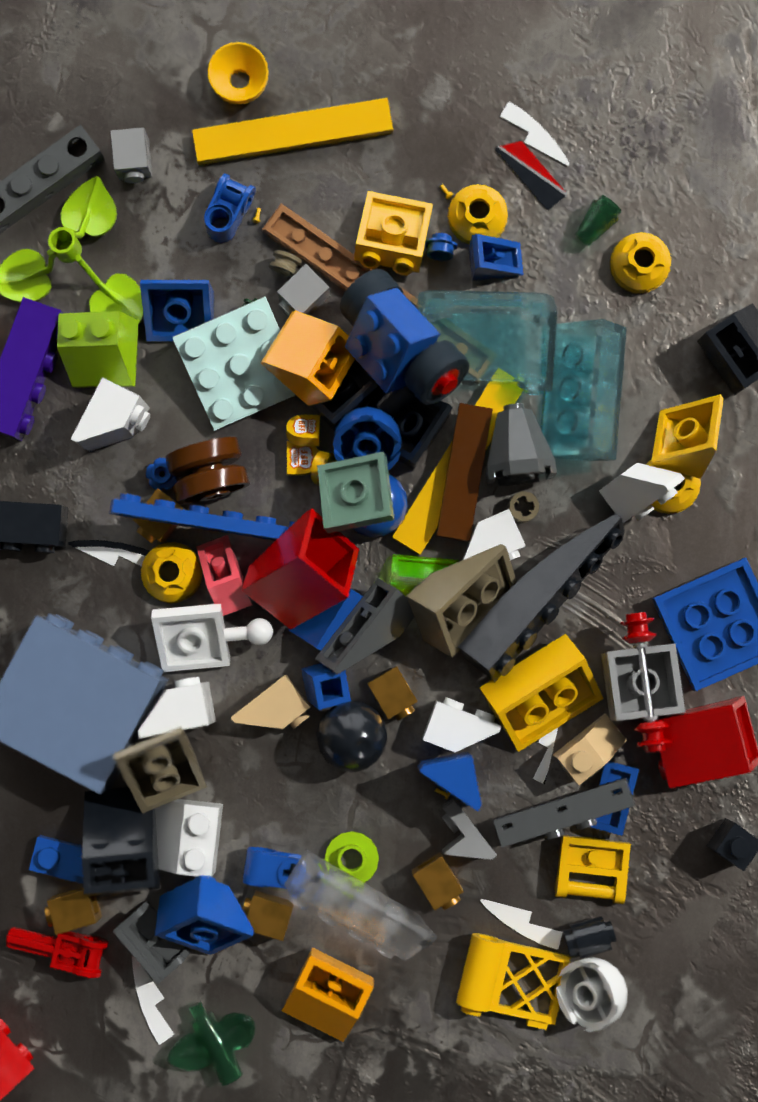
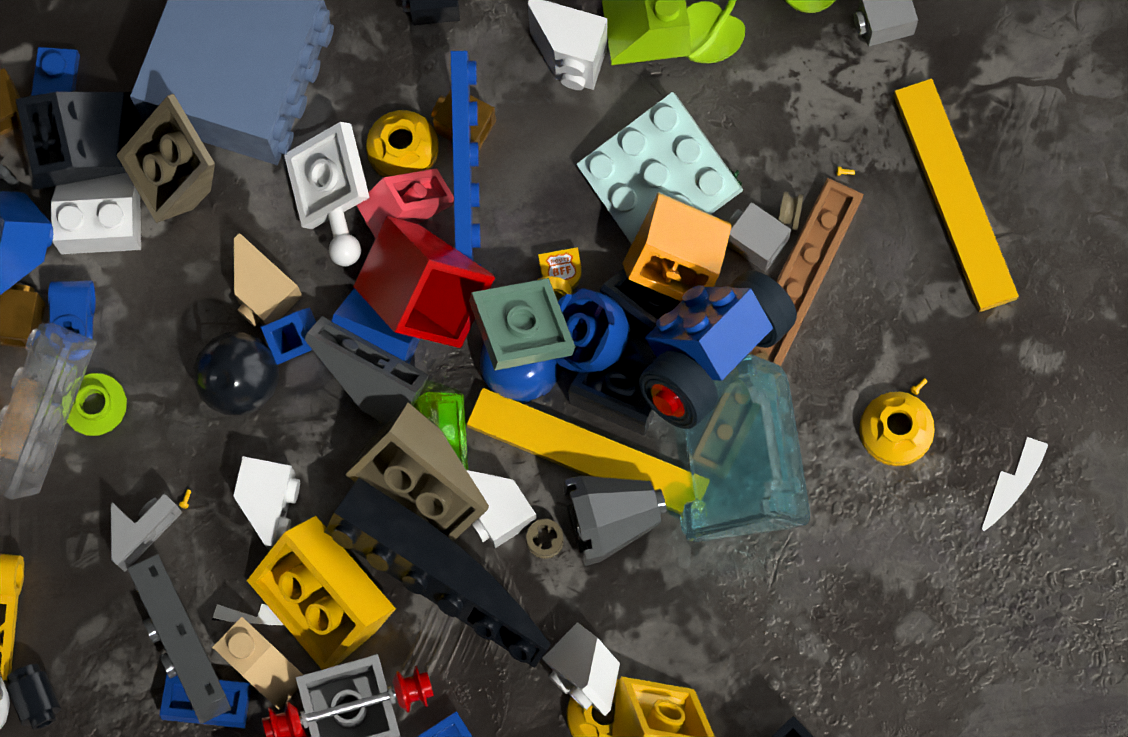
camera: 90 degrees right, 10 degrees down
sticker [68,540,150,566] -> none
white slope [138,677,216,738] -> none
blue slope [140,280,214,341] -> none
blue plate [145,458,177,490] -> none
reddish brown wheel [165,437,250,504] -> none
blue piece [204,173,256,243] -> none
yellow piece [208,42,269,105] -> none
yellow tile [286,415,320,446] -> none
yellow plate [354,191,433,275] -> none
pearl gold brick [367,666,418,721] -> none
pearl gold brick [412,852,464,911] -> none
blue slope [417,751,482,811] -> none
blue plate [425,233,458,261] -> none
reddish brown tile [436,403,493,542] -> none
blue slope [469,234,524,281] -> none
white sticker [480,899,563,950] -> none
sticker [495,141,567,210] -> none
clear light blue slope [540,319,627,461] -> none
yellow plate [555,835,631,904] -> none
clear green cone [574,195,622,247] -> none
yellow piece [610,232,671,294] -> none

